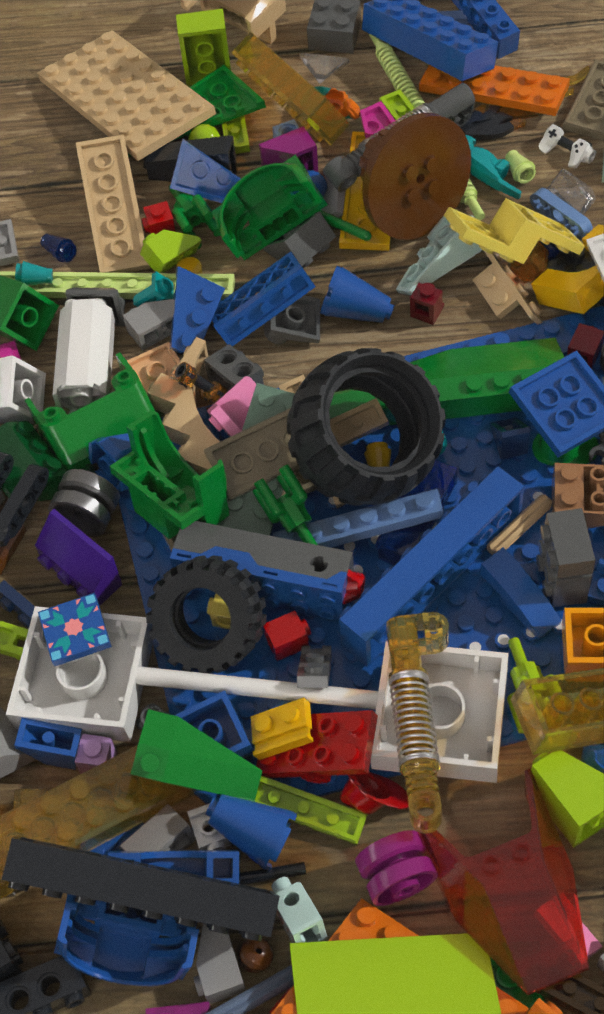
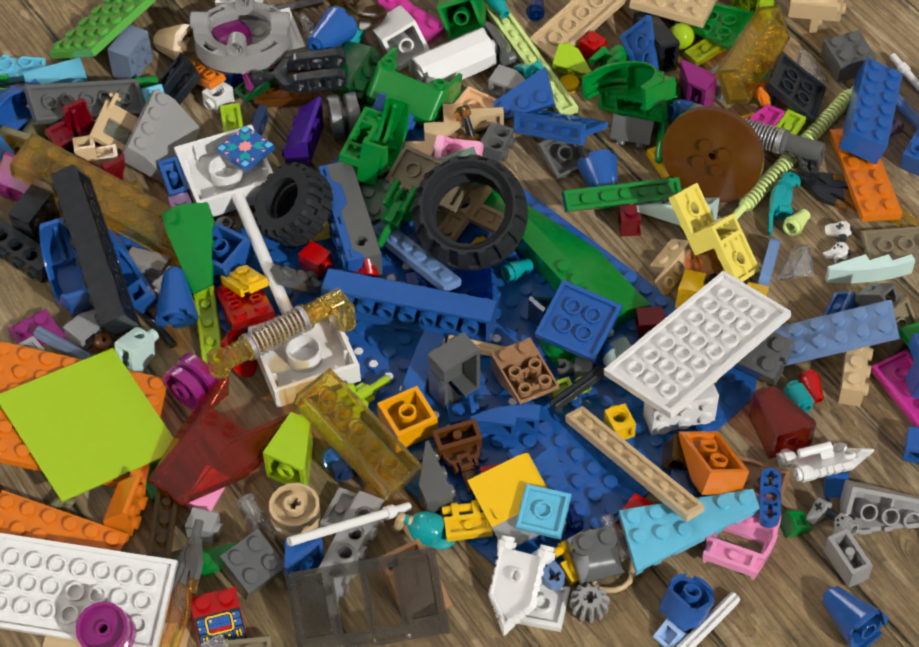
camera: 55 degrees right, 5 degrees down
none -> green plate [561,177,682,213]
none -> black plate [765,51,827,125]

